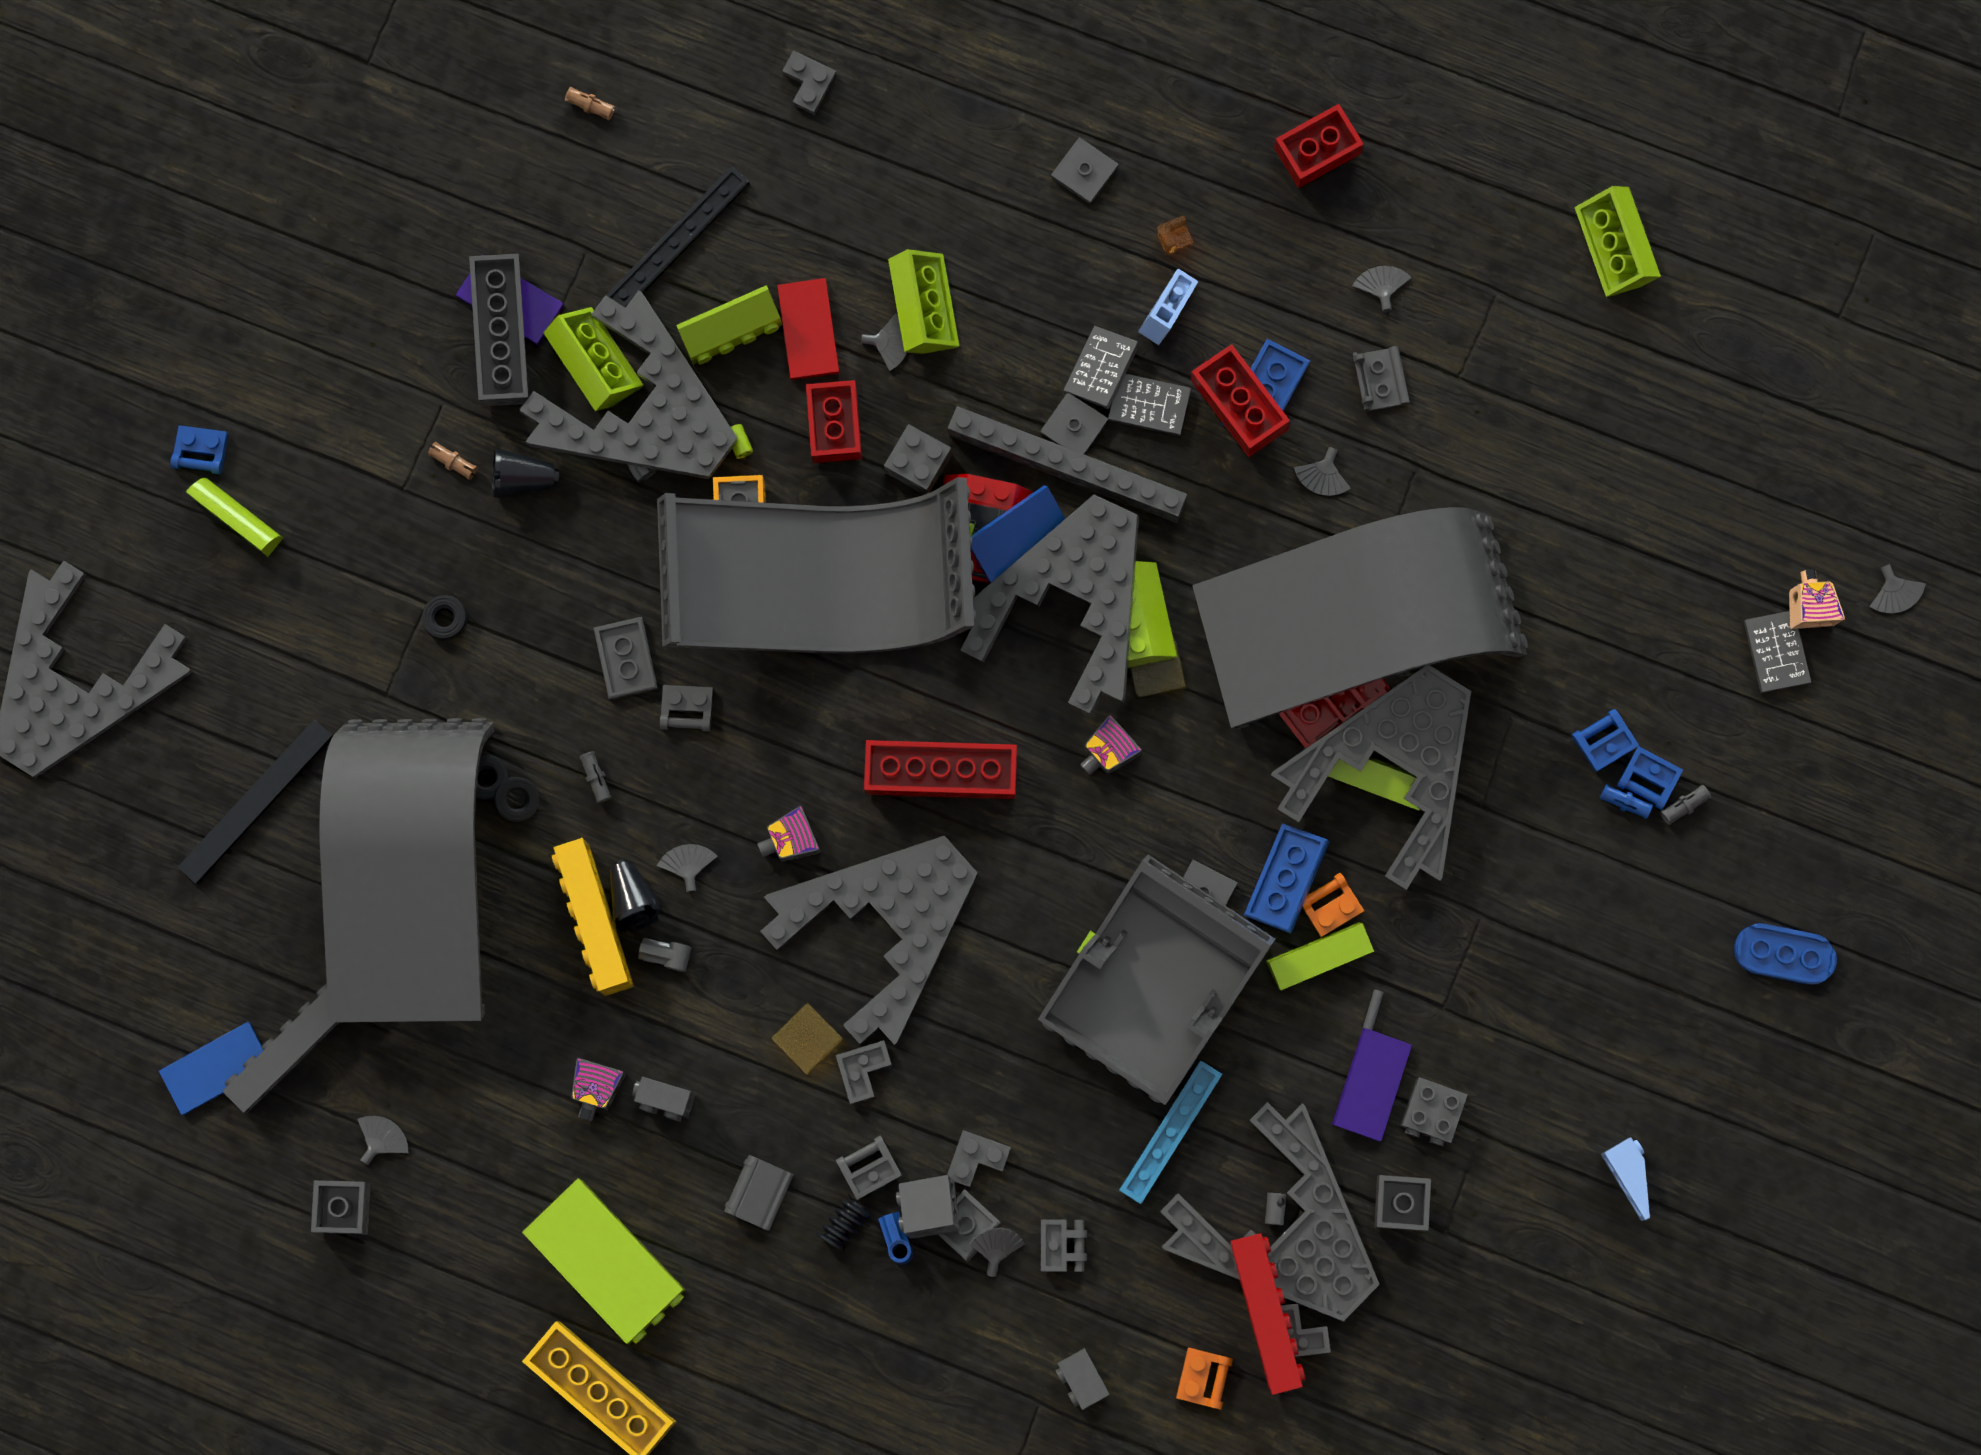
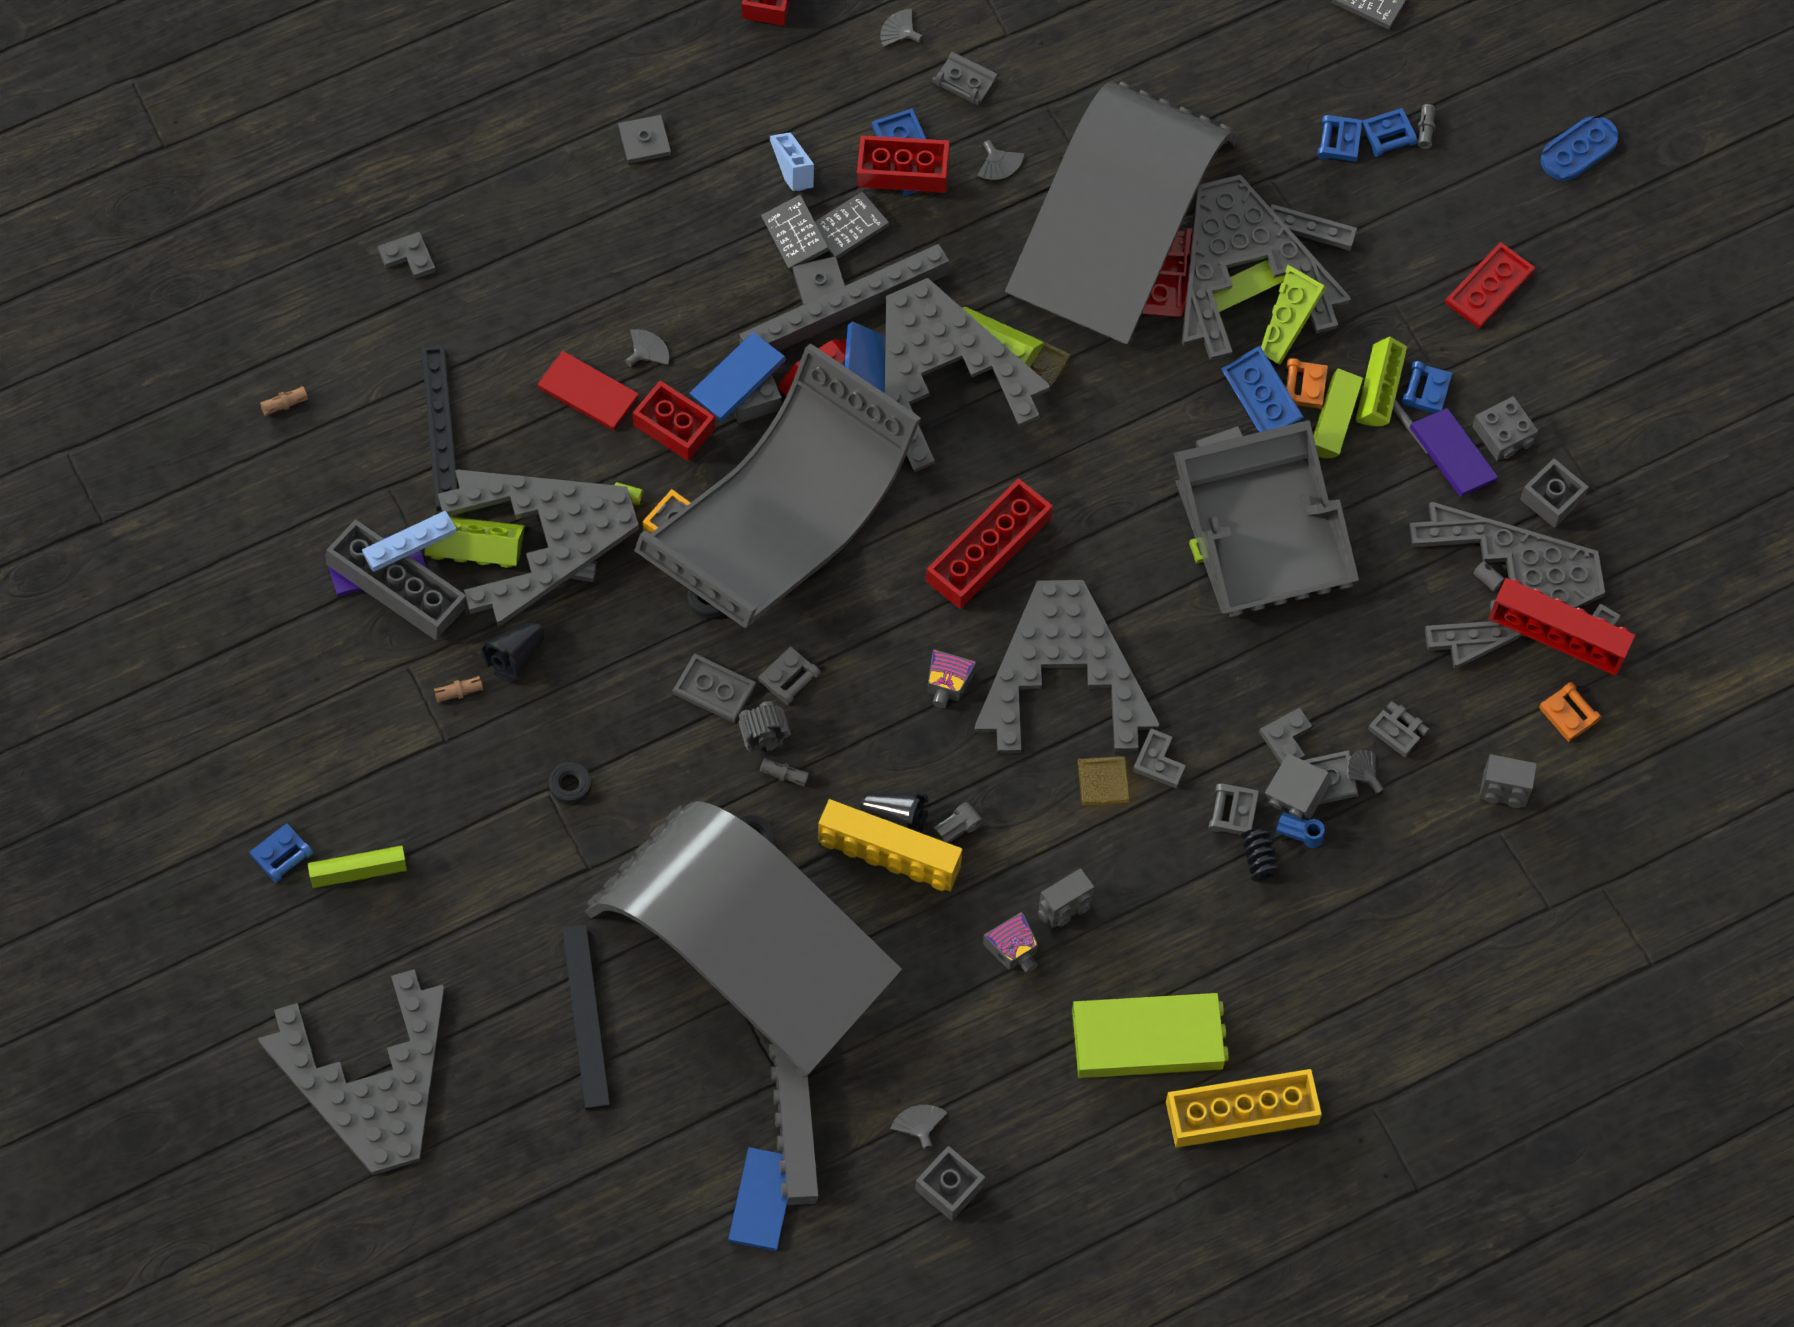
camera: 60 degrees left, 15 degrees down
dark grey hand [657,844,718,893] -> none
lime slope [676,285,782,365] -> none
dark grey piece [724,1155,794,1231] -> none
lime slope [888,249,959,354] -> none
torso [1080,715,1142,776] -> none
dark azure plate [1119,1061,1222,1204] -> none
clear orange panel [1157,216,1193,255] -> none
blue pin [1600,784,1653,819] -> none
light blue slope [1601,1137,1650,1221] -> none
none -> light blue plate [362,511,456,572]
none -> blue tile [690,332,786,422]
none -> dark grey brick [739,701,791,752]
none -> lime wing [1261,264,1327,365]
none -> dark grey plate [1270,204,1357,251]
none -> lime brick [1355,337,1407,426]
none -> blue plate [1402,361,1452,413]
none -> red tile [1445,242,1535,329]

